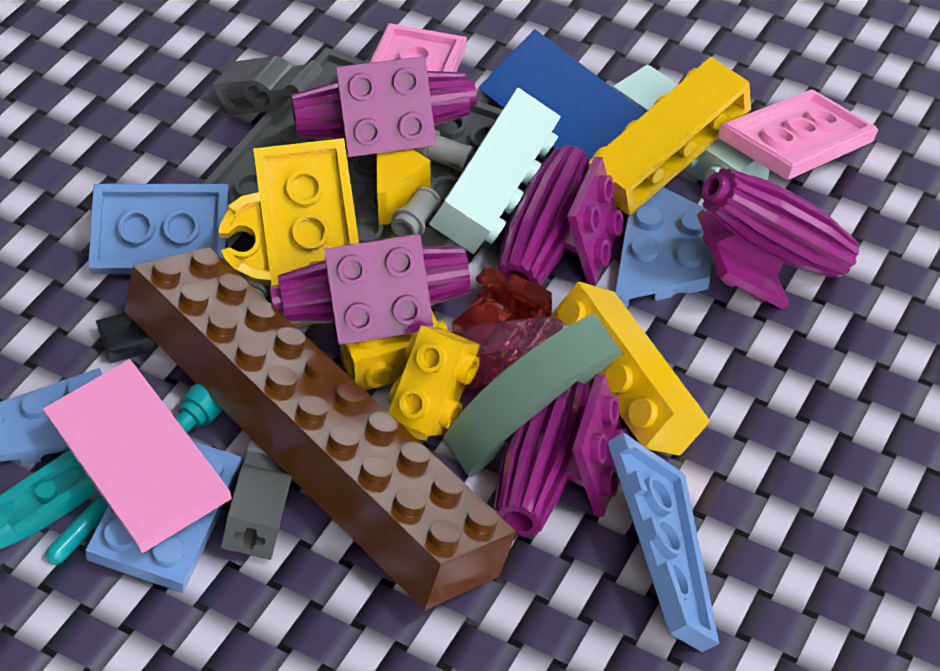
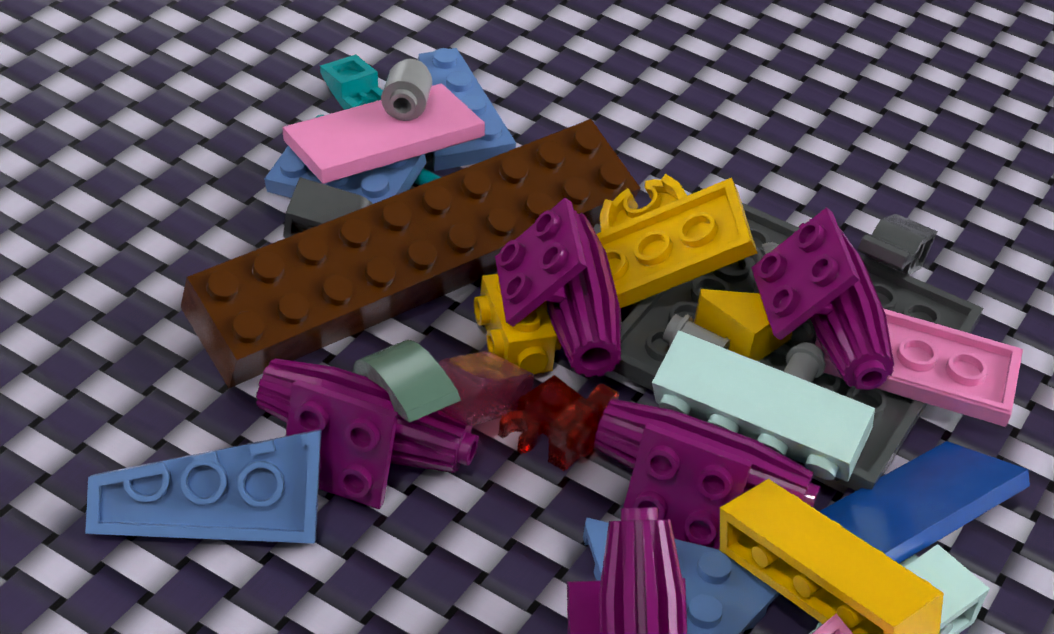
camera: 90 degrees right, 5 degrees down
medium blue plate [88,184,230,274] -> none
yellow brick [388,326,480,441] -> none
yellow brick [550,282,710,456] -> none
none -> light grey brick [381,59,432,121]

